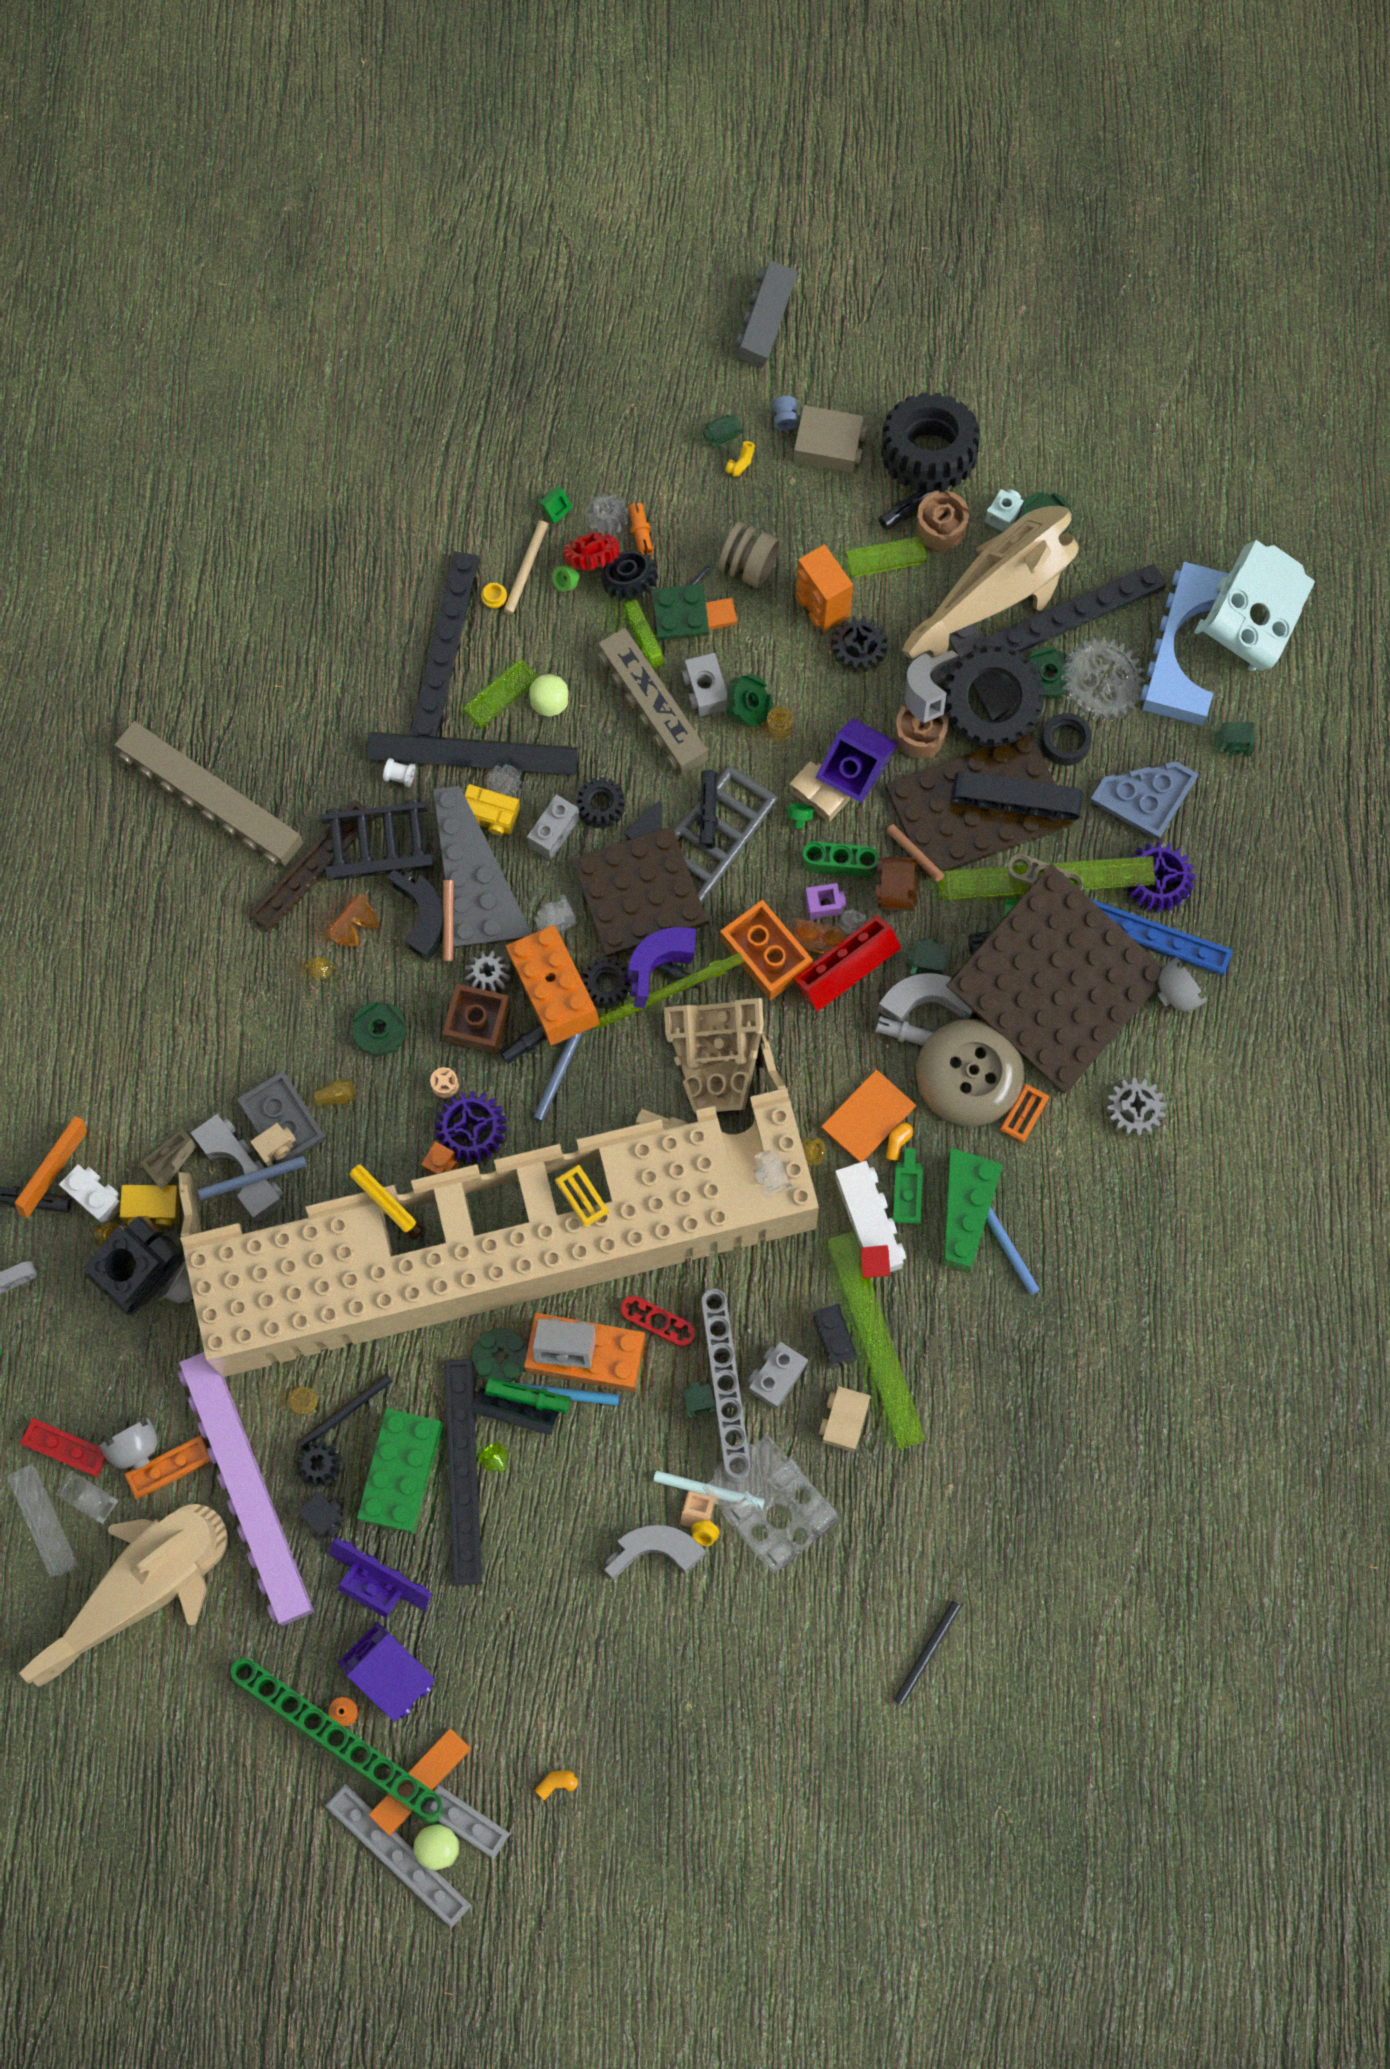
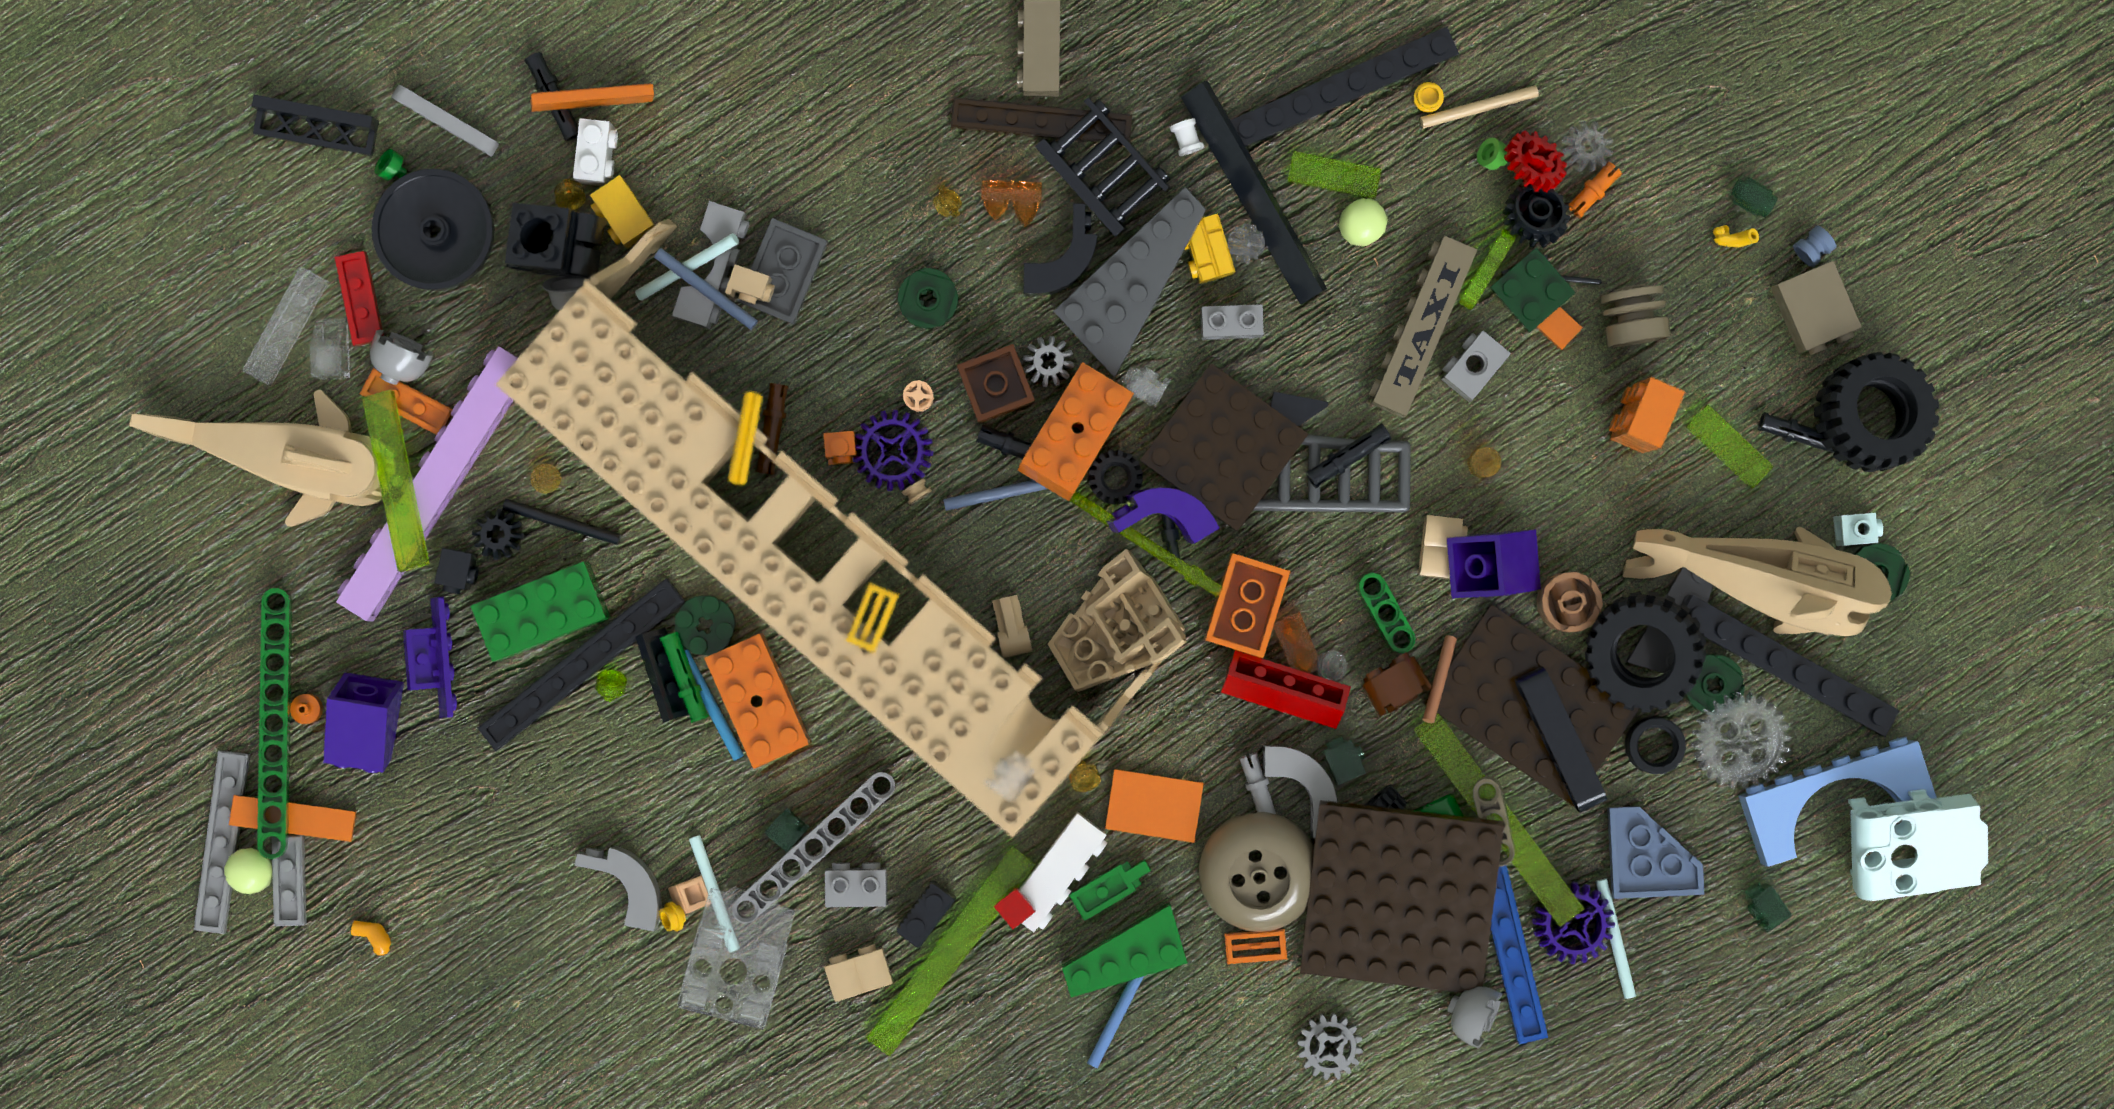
camera: 50 degrees right, 15 degrees up
dark tan wing [140,1129,197,1190] -> none
clear yellow cone [314,1078,356,1106] -> none
nougat bar [442,880,454,961] -> none
light grey brick [533,1318,596,1368] -> none
green tile [538,486,573,524] -> none
black tyre [577,777,625,829] -> none
red beam [621,1296,695,1348] -> none
dark green plate [726,674,773,728] -> none
dark grey brick [733,260,798,368] -> none
green tile [787,803,814,829] -> none
medium lavender brick [805,883,846,921] -> none
black gear [832,616,888,672] -> none
light orange arm [886,1123,913,1160] -> none
light grey arch [904,650,959,723] -> none
medium nougat brick [915,491,969,553] -> none
none -> clear neon green tile [362,390,430,572]
none -> black dish [372,169,495,291]
none -> light aqua bar [635,233,739,301]
none -> tan bush [901,478,932,505]
none -> light aqua bar [1595,878,1636,999]

